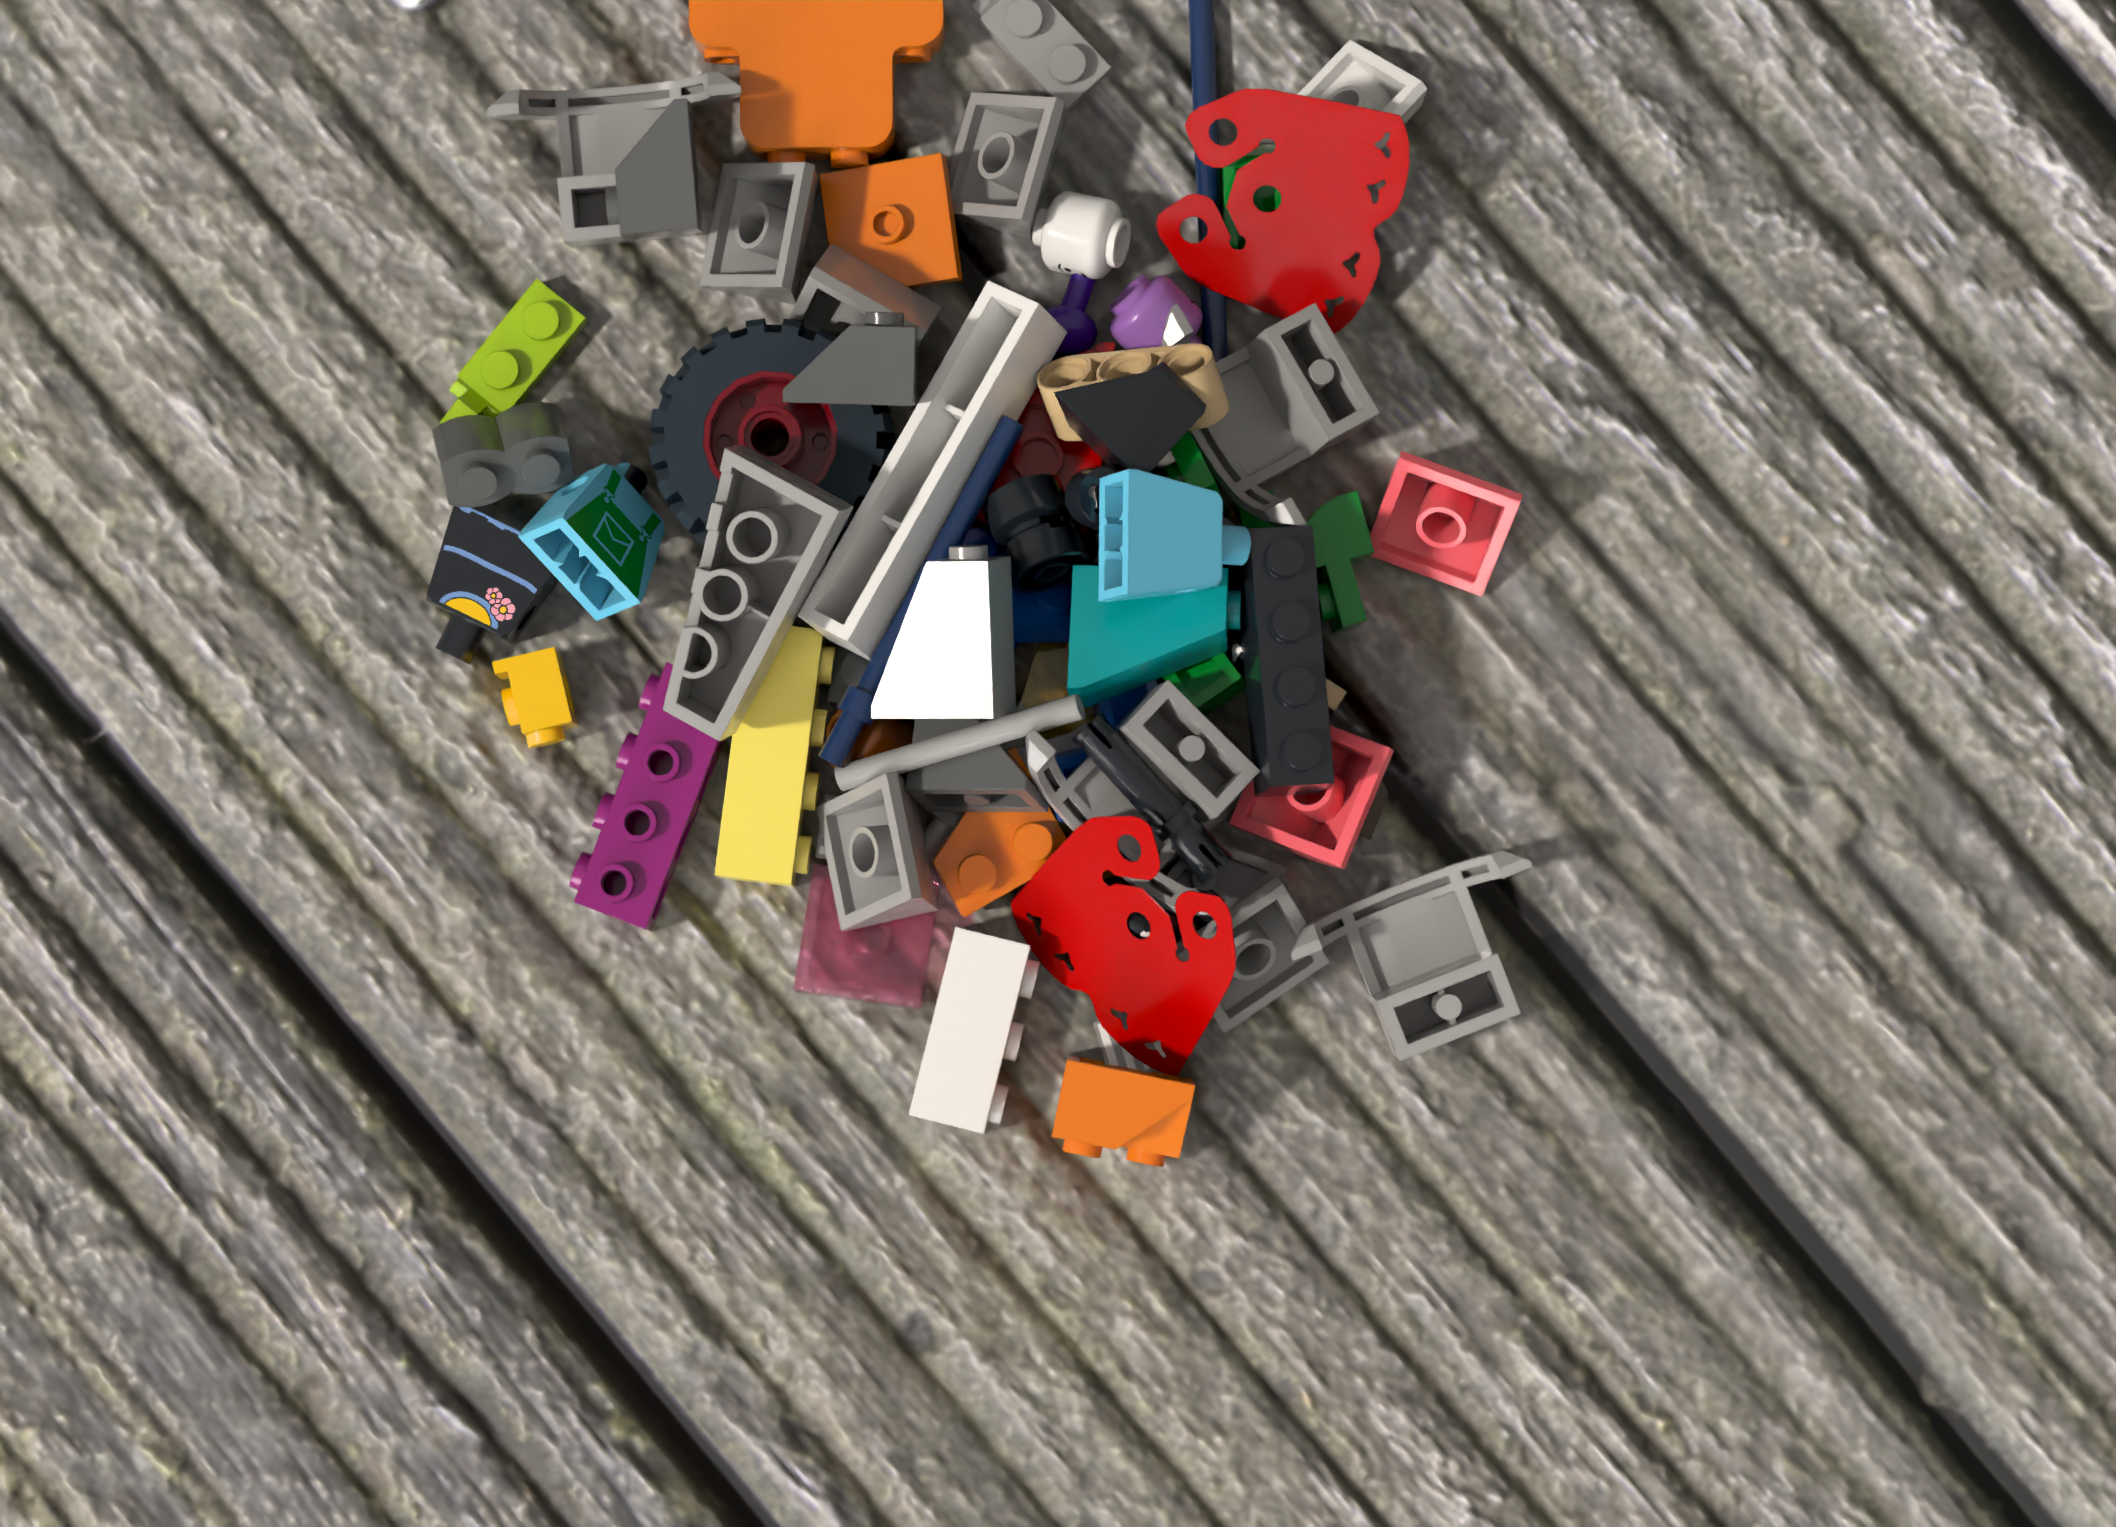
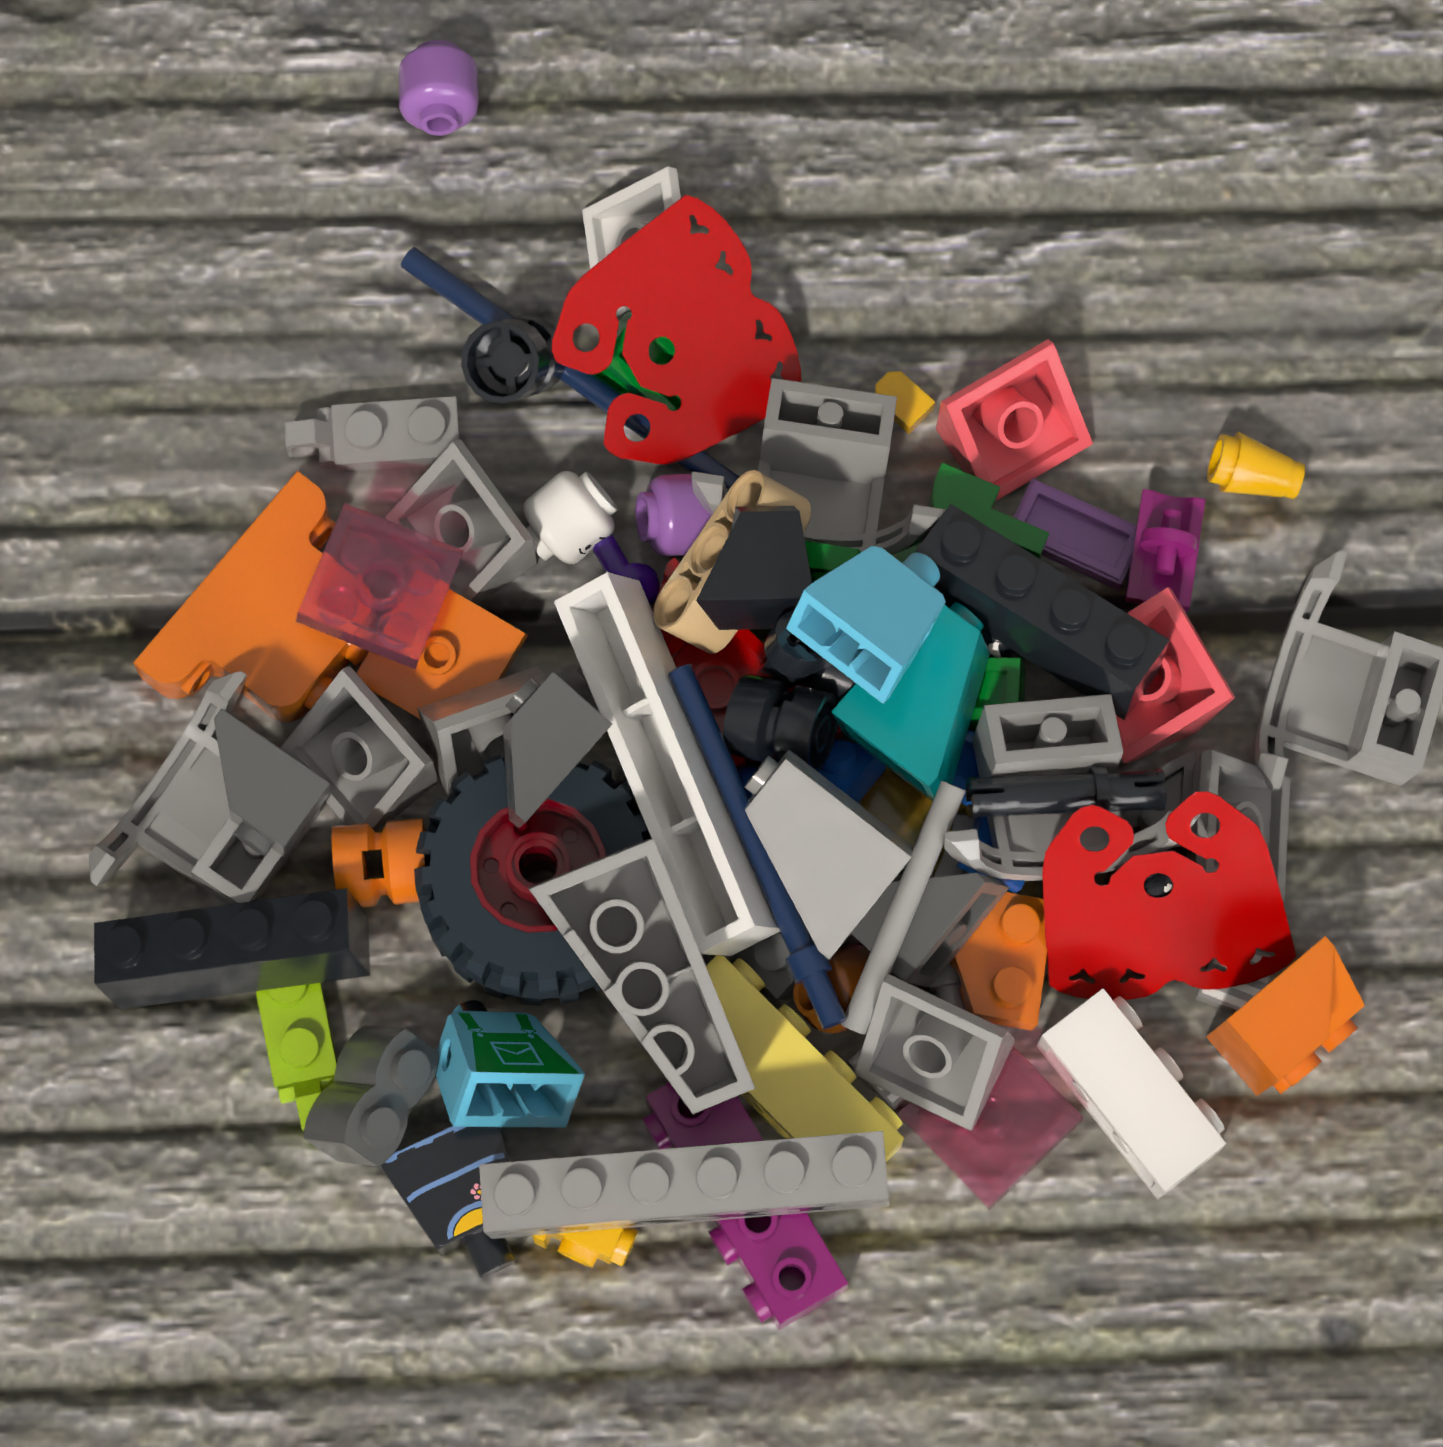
camera: 55 degrees left, 10 degrees down
none -> black brick [94,888,370,1009]
none -> clear pink plate [296,503,464,670]
none -> orange wheel [331,818,425,908]
none -> black wheel [461,315,566,403]
none -> light grey brick [479,1131,889,1239]
none -> yellow piece [874,371,935,434]
none -> medium lavender tile [1014,478,1136,591]
none -> magenta hips [1125,489,1205,612]
none -> yellow cone [1207,432,1305,499]

